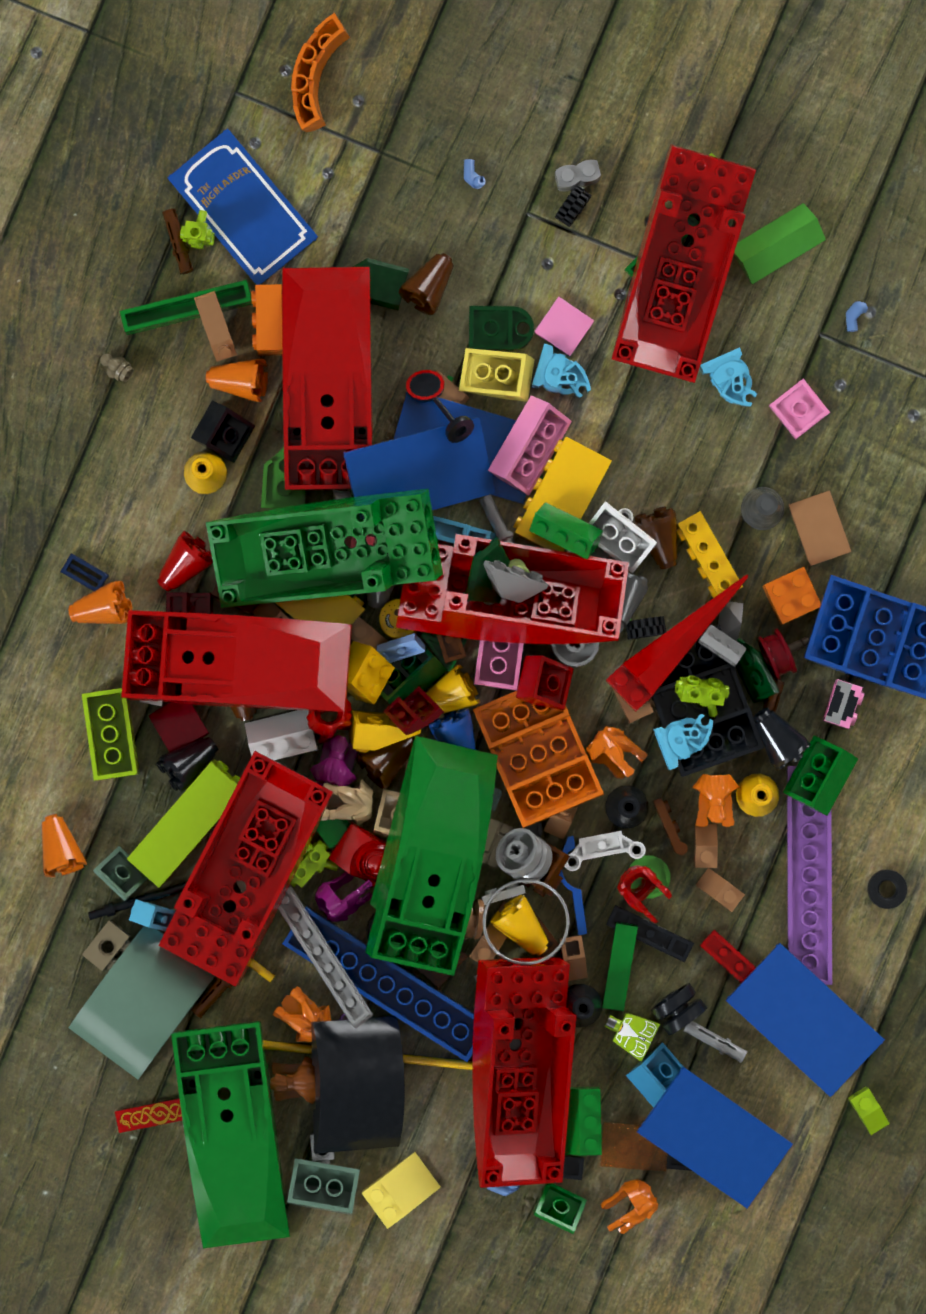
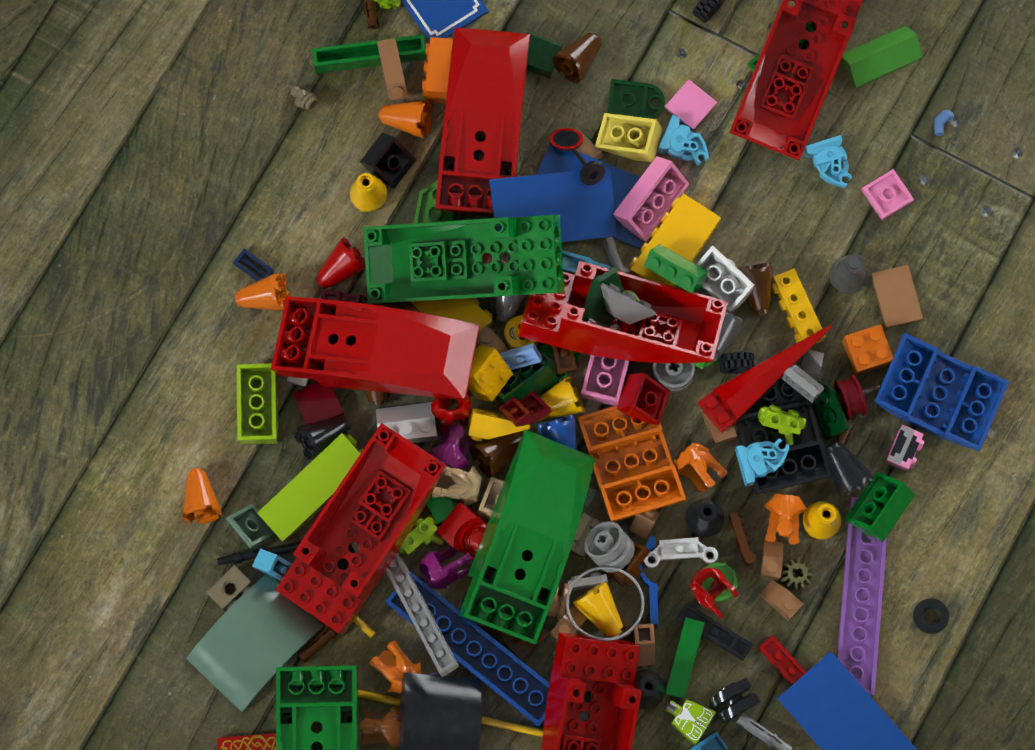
camera: 10 degrees right, 10 degrees down
none -> olive gear [781,557,814,591]

